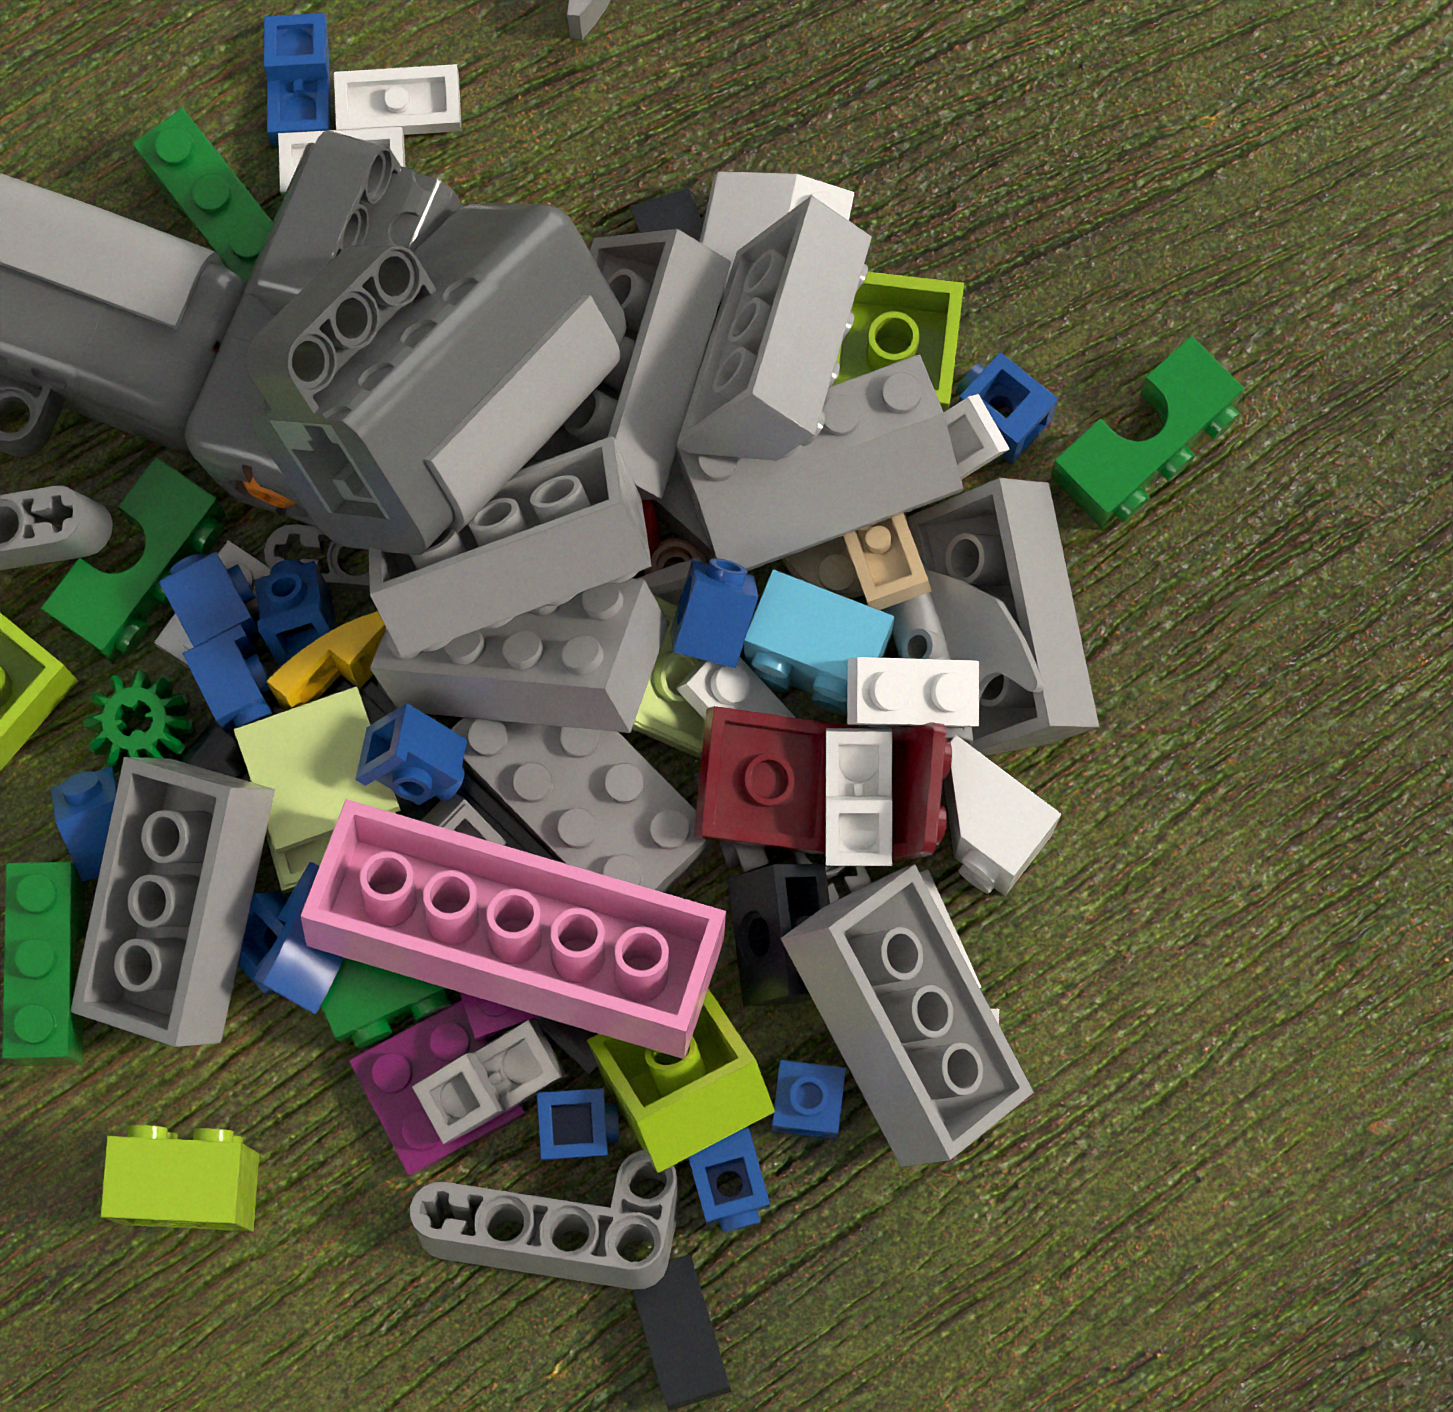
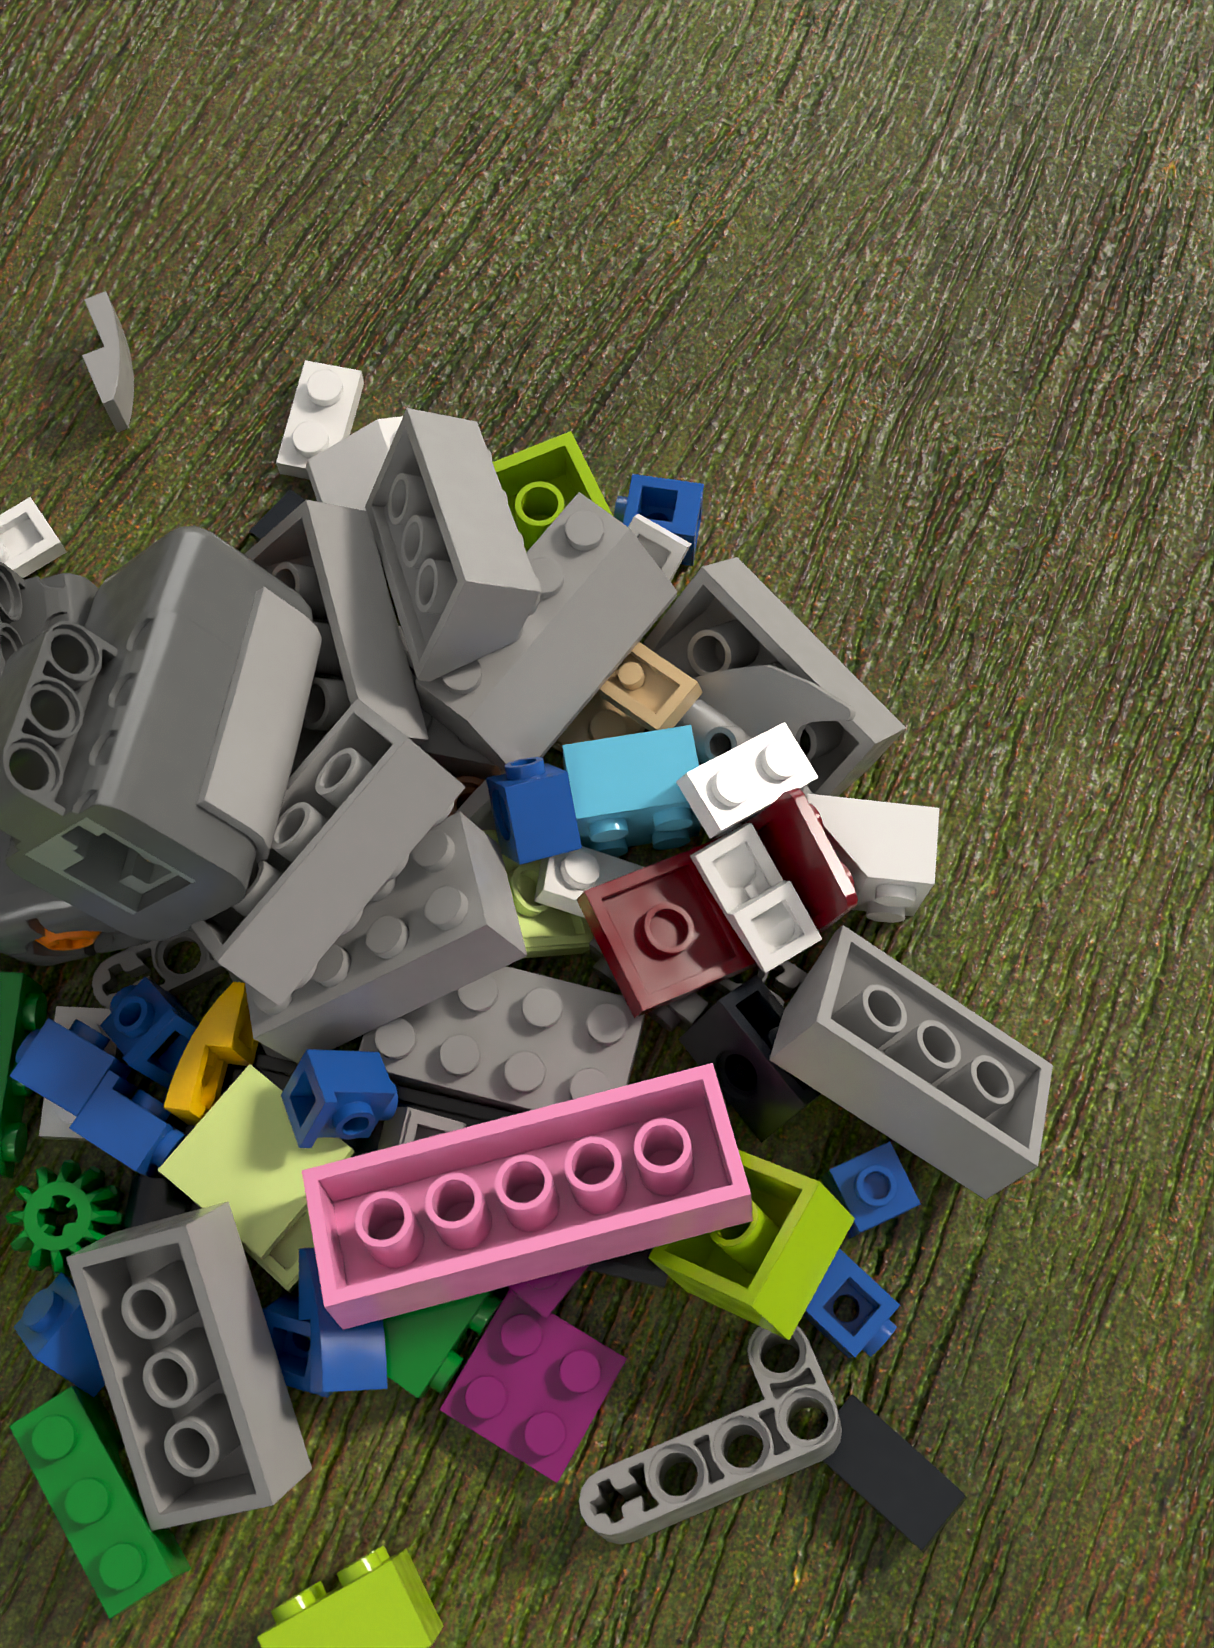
camera: 35 degrees left, 5 degrees down
light grey slope [412,1019,567,1144] -> none
blue brick [537,1088,619,1161] -> none
green arch [1050,335,1245,530] -> none
none -> white plate [276,360,364,479]

